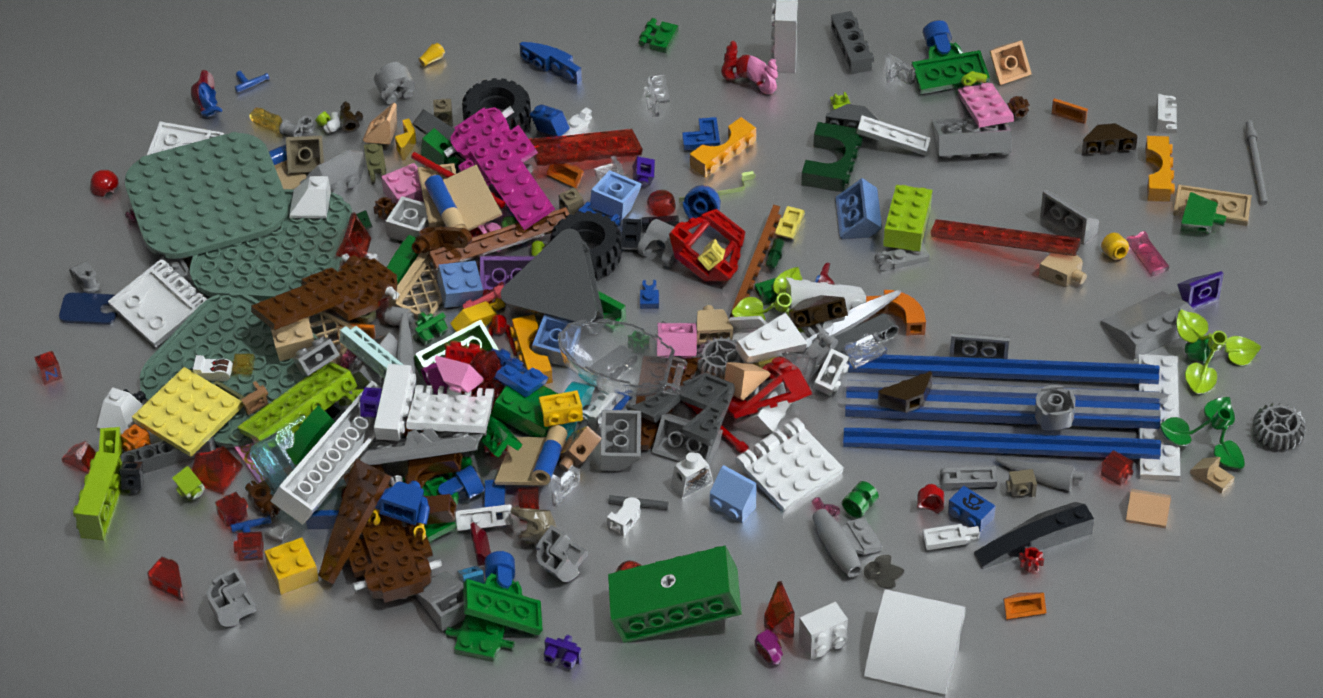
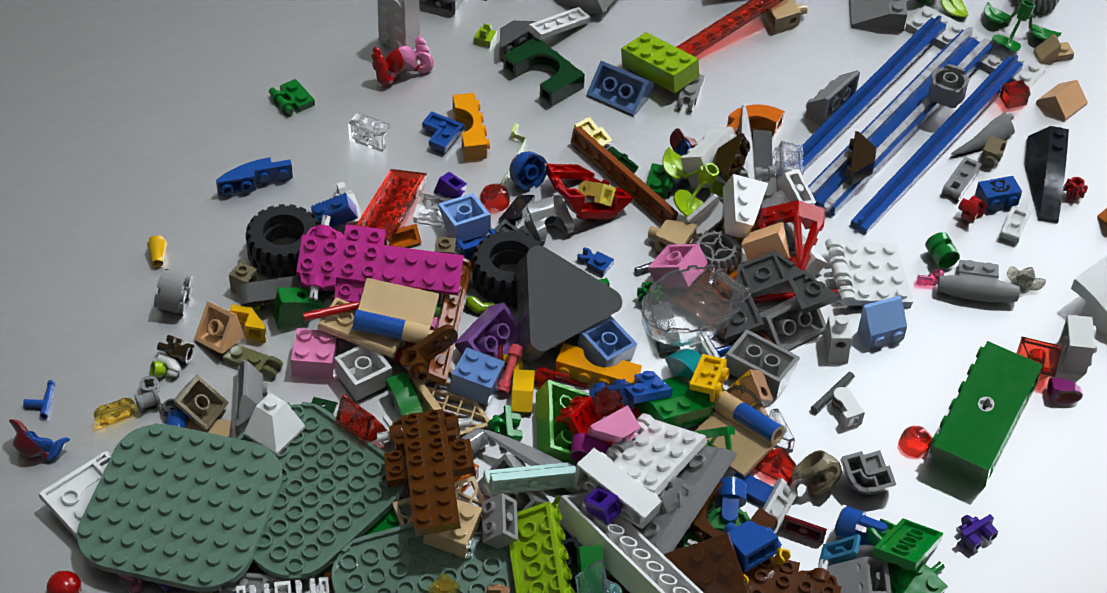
camera: 60 degrees left, 0 degrees up
reddish brown gear [373,197,396,220] -> none

